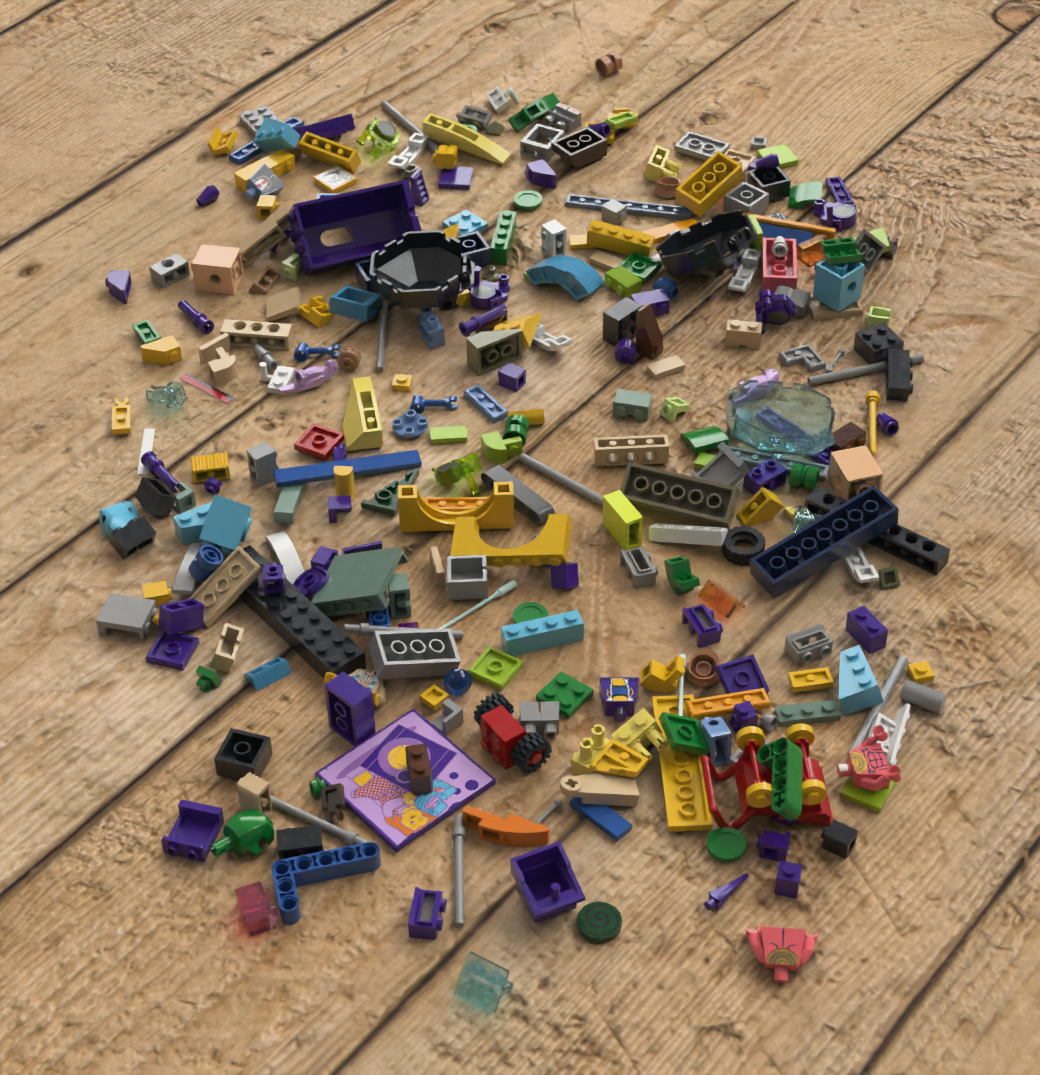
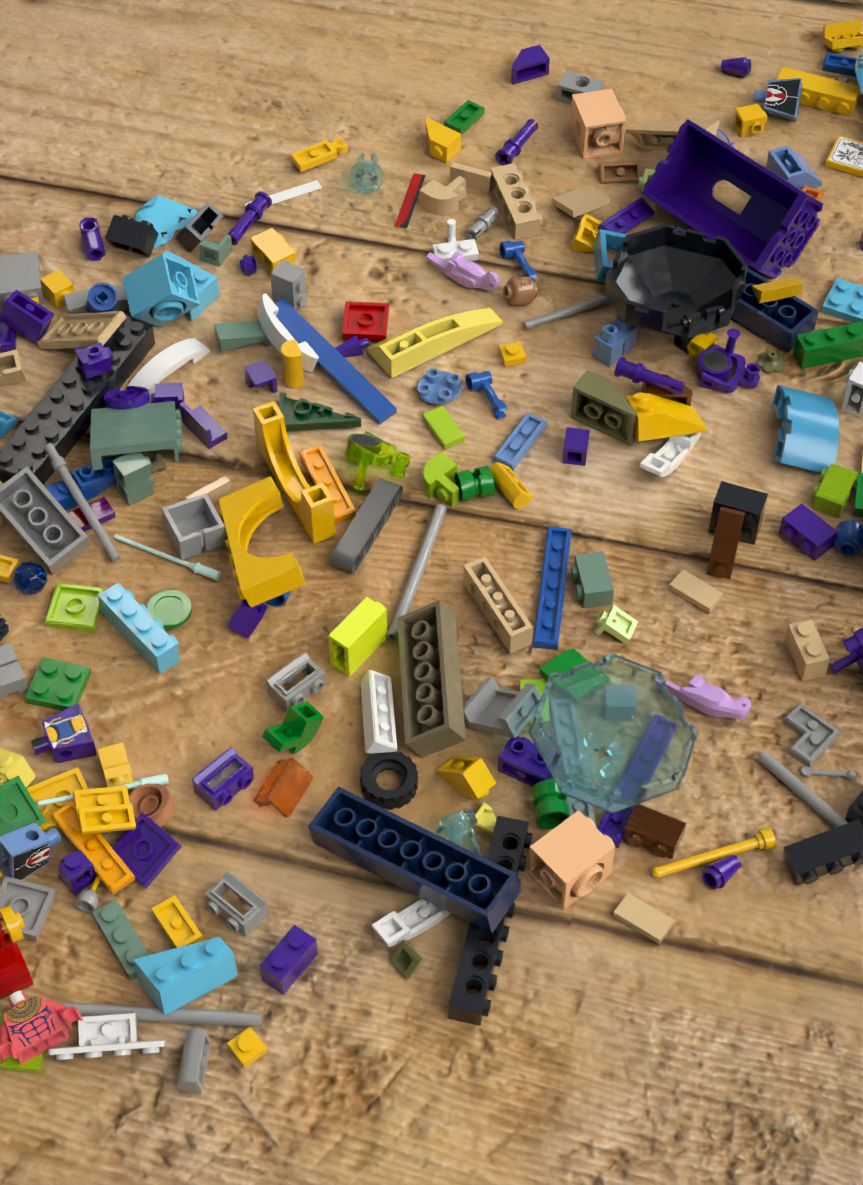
camera: 65 degrees right, 10 degrees up
dark purple head [614,339,638,364] -> none
none -> yellow slope [73,786,136,834]
none -> dark purple piece [79,217,105,261]
none -> white slope [257,293,319,373]
none -> blue tile [533,526,572,650]
none -> dark purple tile [597,197,655,234]
none -> tan tile [613,893,675,945]

